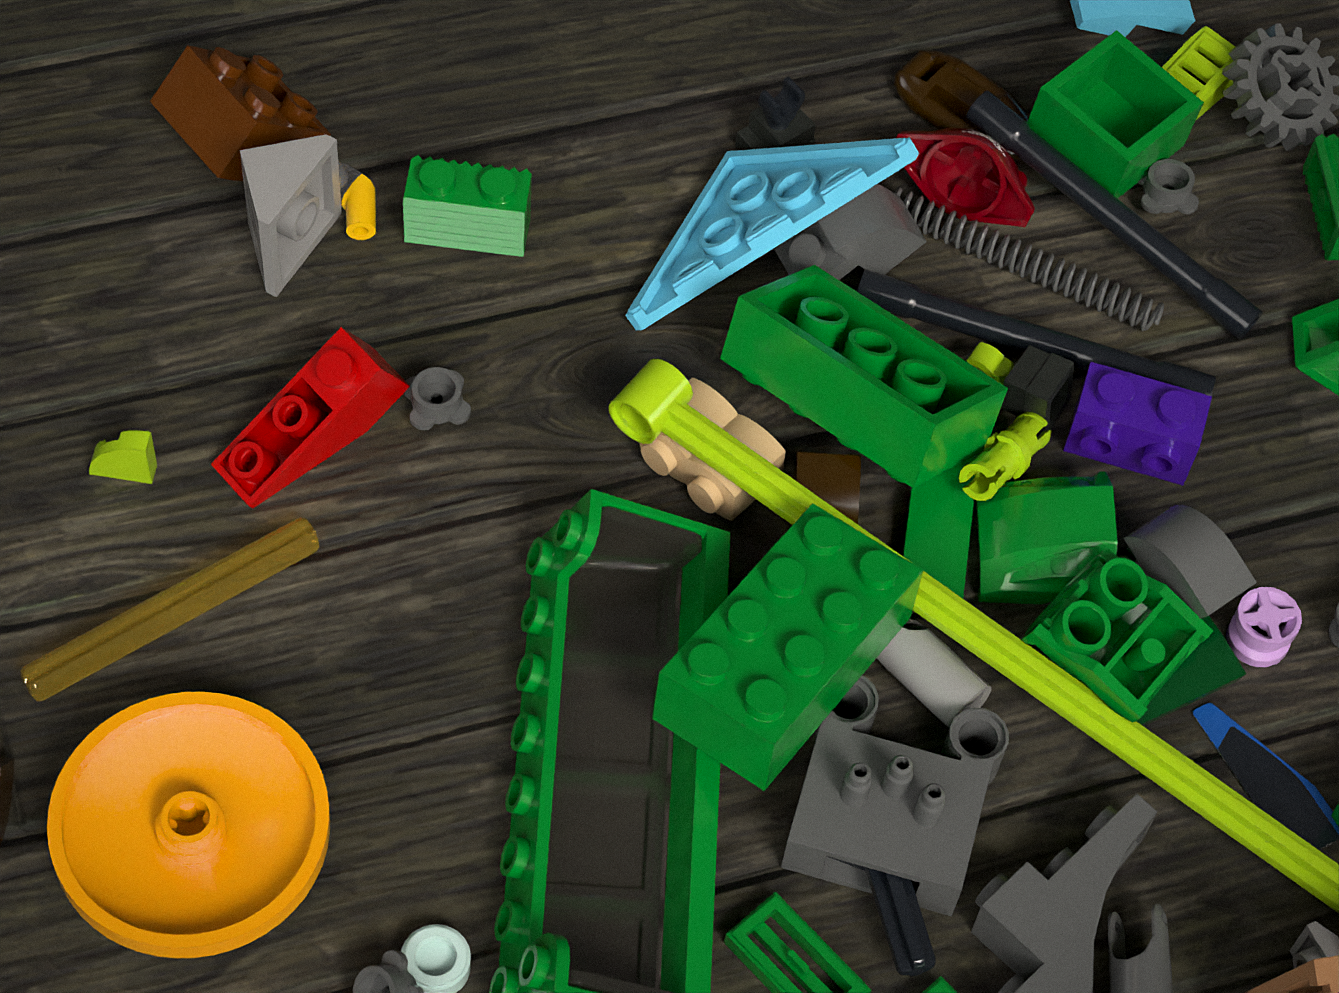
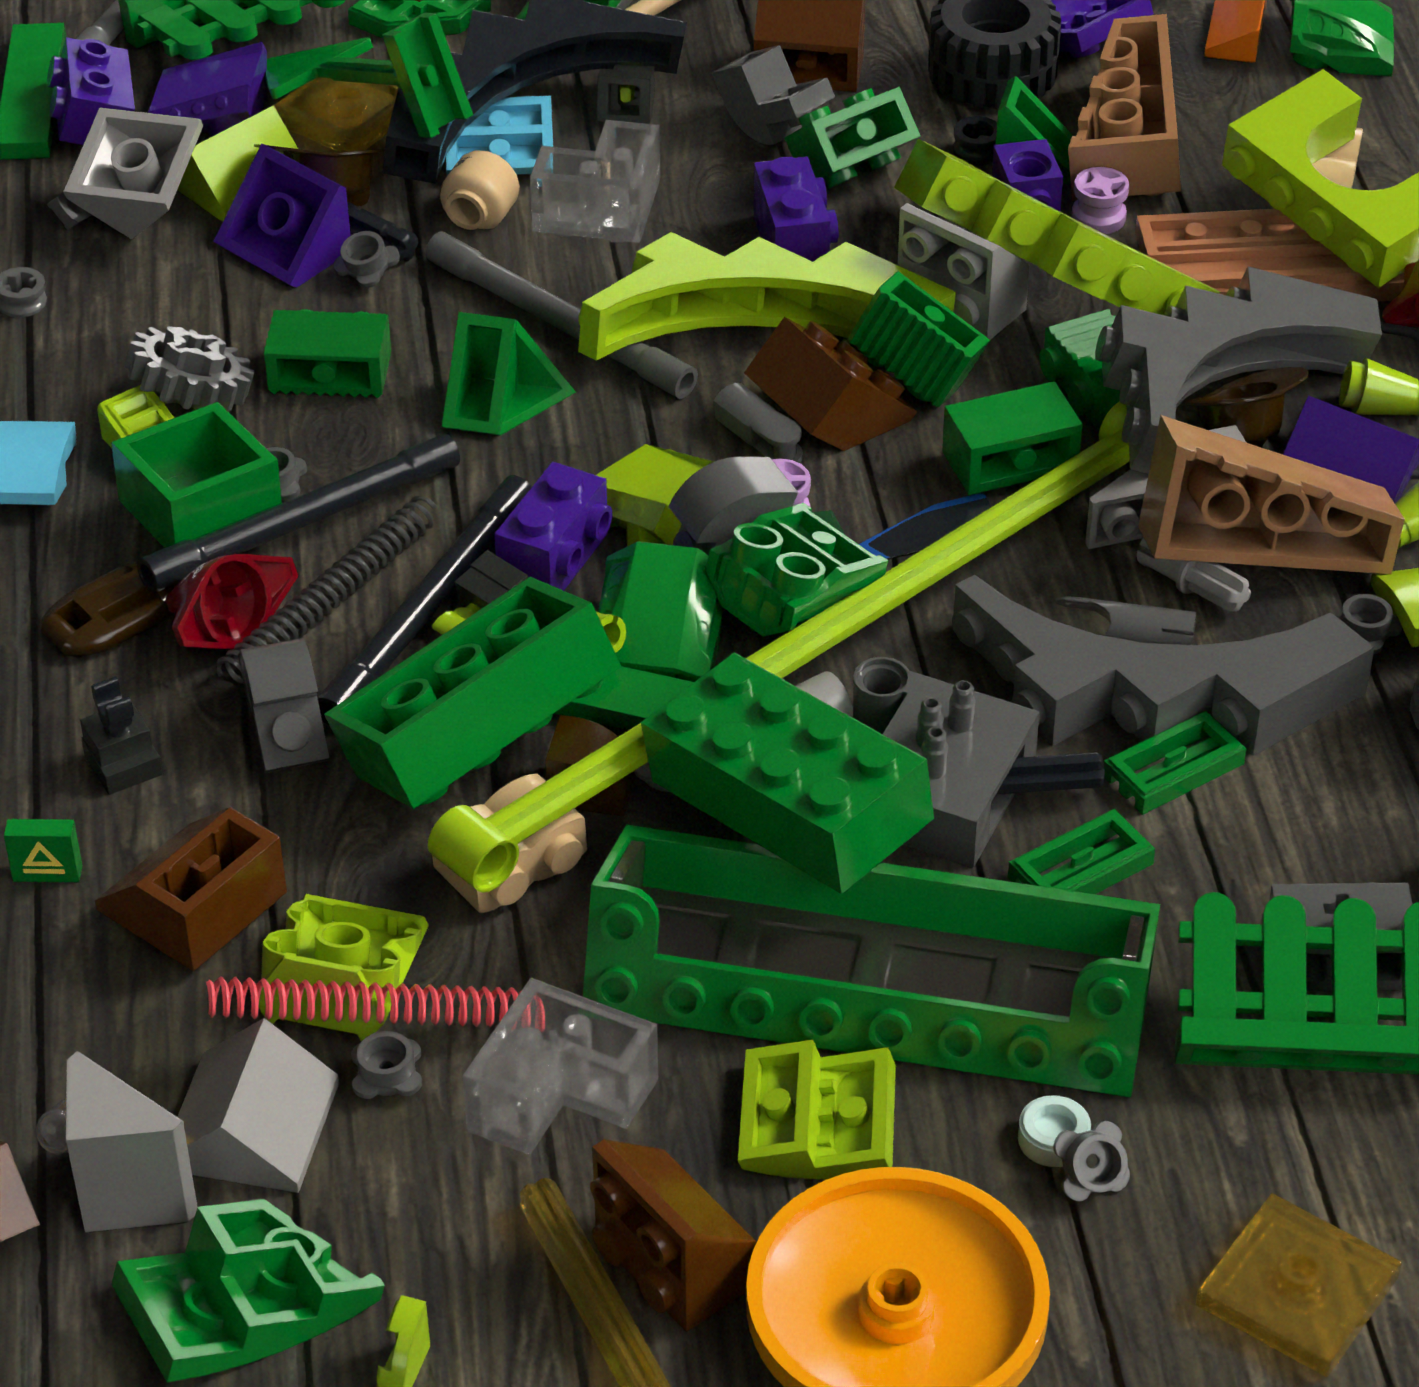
camera: 75 degrees left, 15 degrees down
red slope [211,327,410,508] -> none
green brick [403,155,532,257] -> none
medium azure tile [625,138,919,330] -> none
none -> green tile [4,819,83,882]
none -> reddish brown slope [95,807,287,972]
none -> green slope [111,1199,385,1383]
none -> light grey slope [177,1018,339,1193]
none -> coral piece [206,976,549,1030]
none -> lime slope [258,894,429,1042]
none -> clear brick [463,978,658,1155]
none -> reddish brown slope [590,1139,756,1332]
none -> lime slope [596,444,715,546]
none -> lime slope [738,1040,896,1180]

